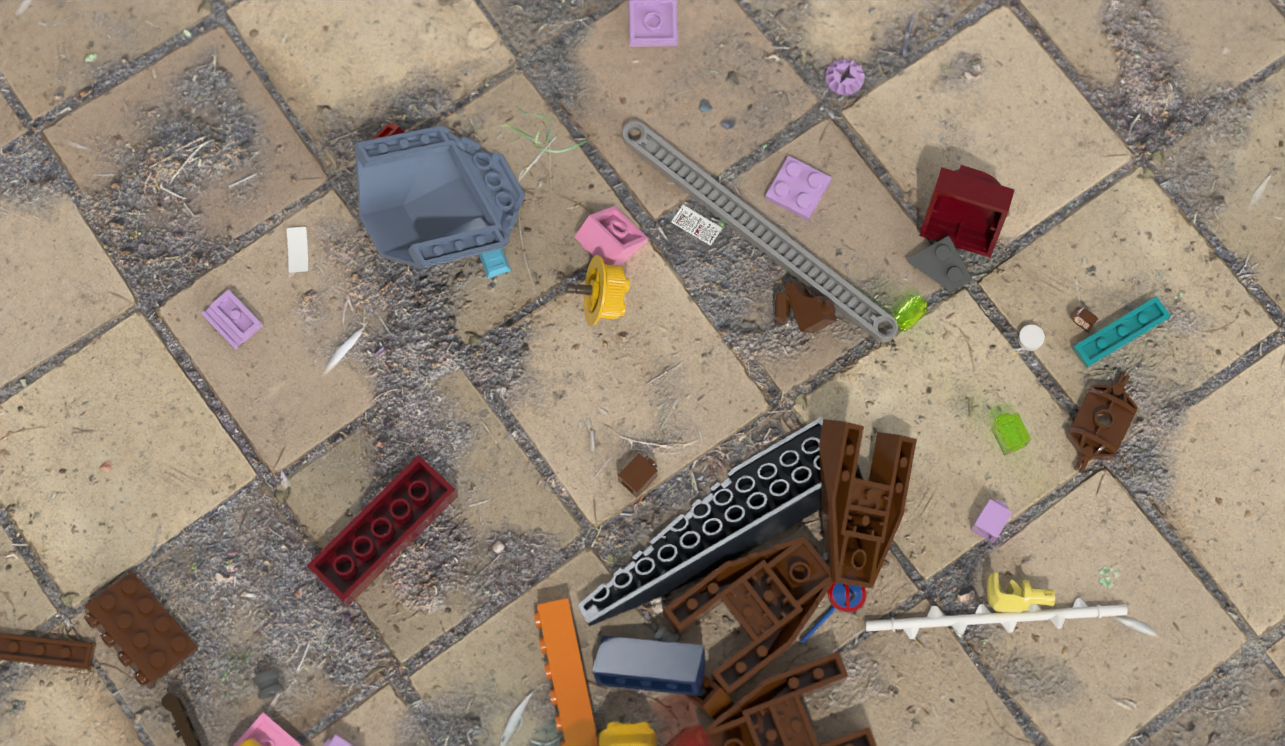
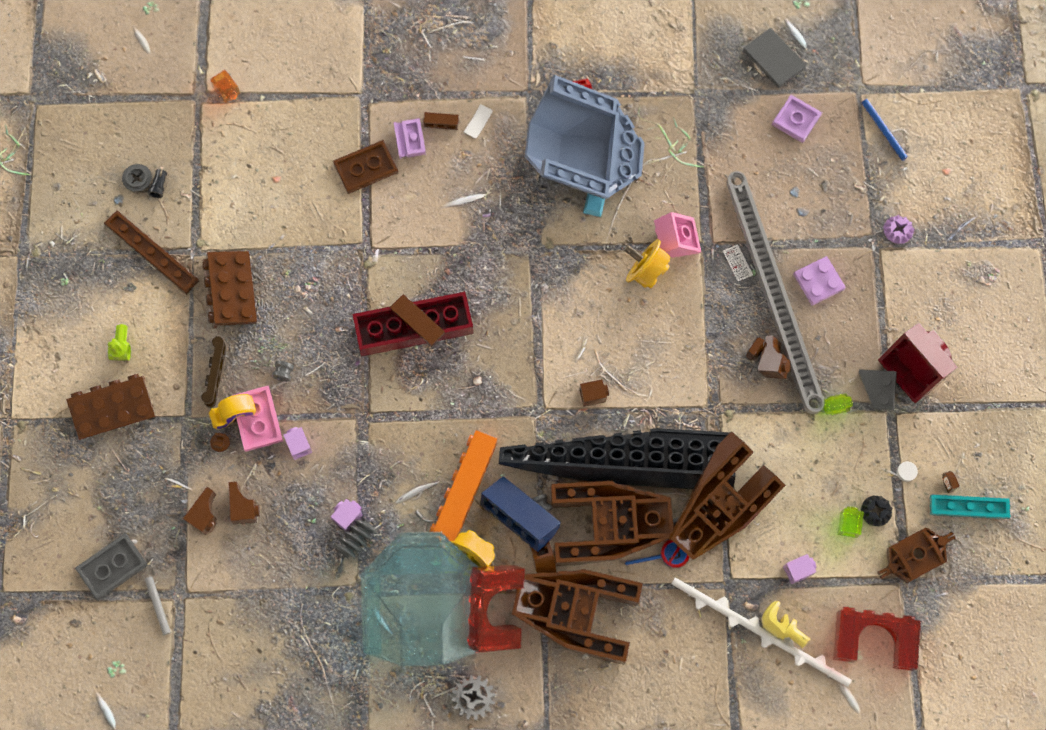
camera: 30 degrees right, 0 degrees up
none -> reddish brown tile [333,140,399,194]
none -> reddish brown tile [390,294,445,347]
none -> reddish brown piece [423,112,459,130]
none -> clear red arch [833,607,921,671]
none -> black gear [861,495,893,527]

